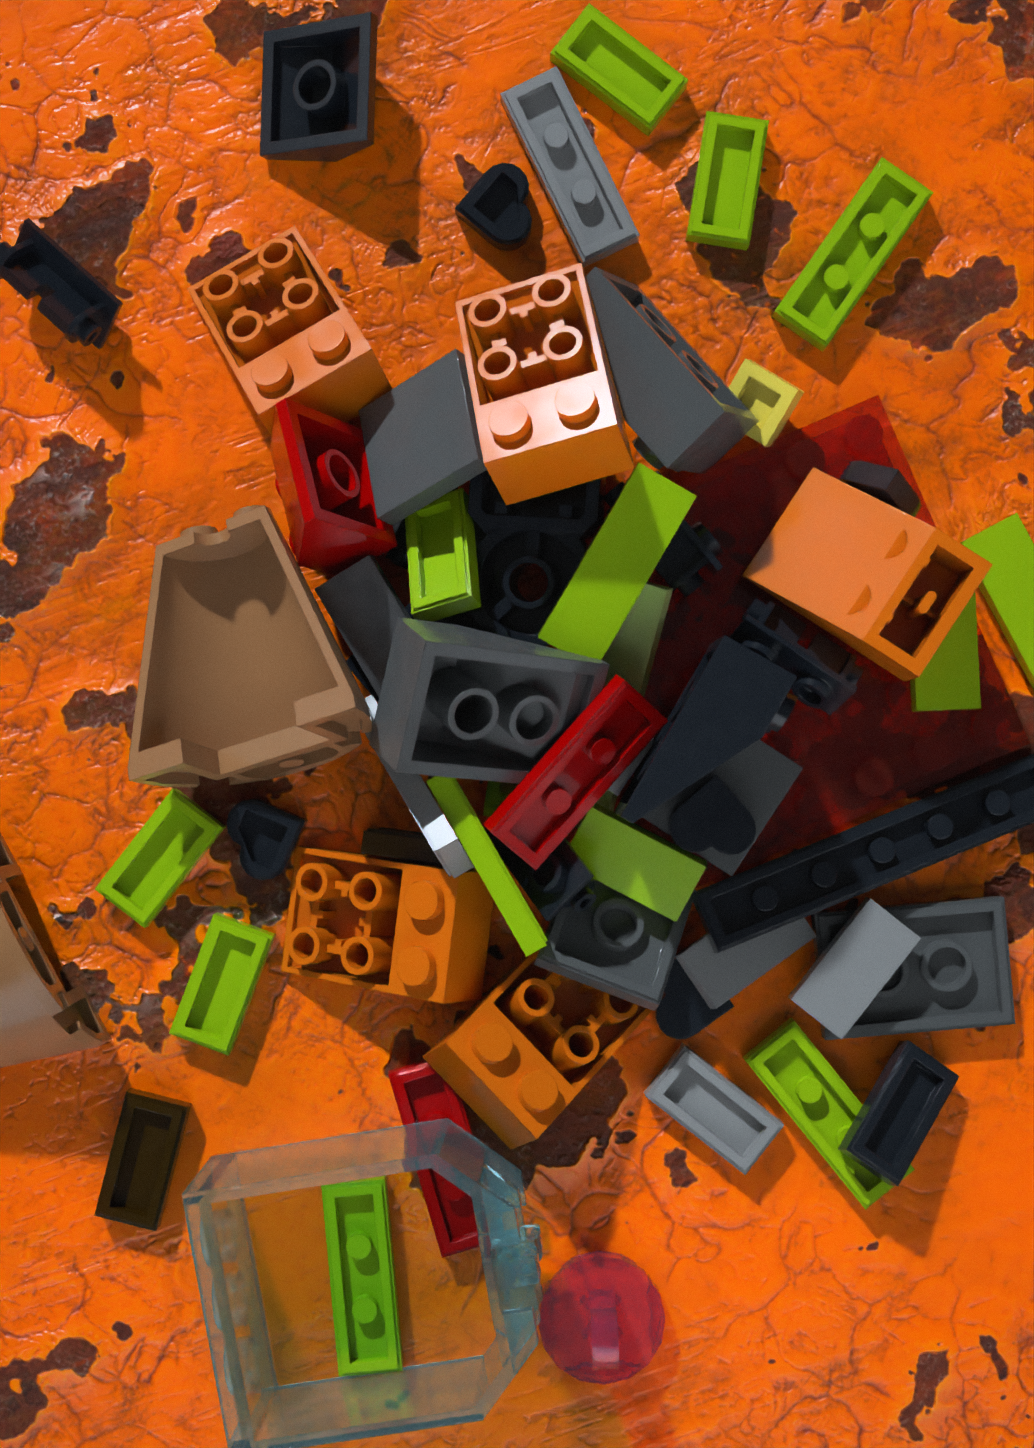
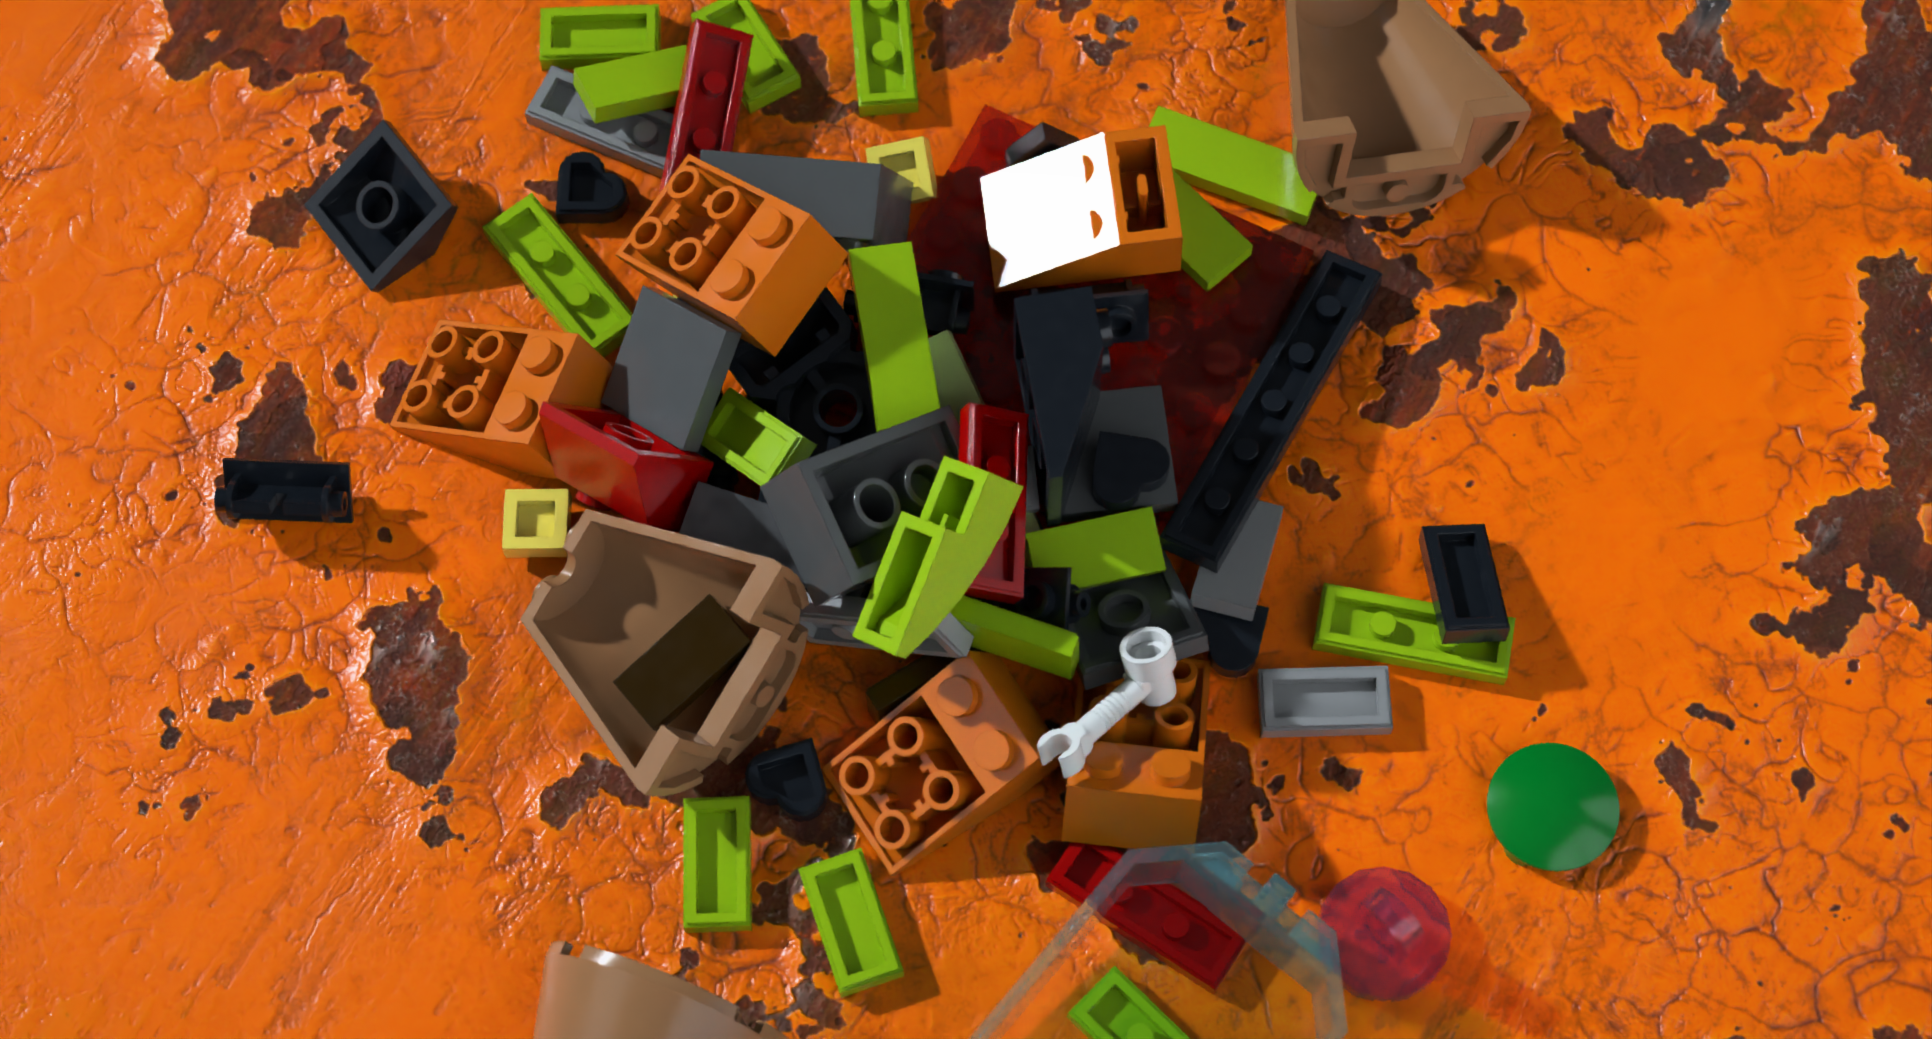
camera: 40 degrees left, 20 degrees down
light grey tile [788,897,921,1040] -> none
dark grey tile [811,896,1015,1040] -> none
none -> lime tile [482,193,632,357]
none -> light yellow plate [502,489,572,558]
none -> lime tile [573,45,687,124]
none -> dark brown tile [613,594,752,732]
none -> red tile [659,19,754,193]
none -> lime slope [852,456,1023,659]
none -> white brick [1037,626,1177,778]
none -> green dish [1487,743,1620,872]

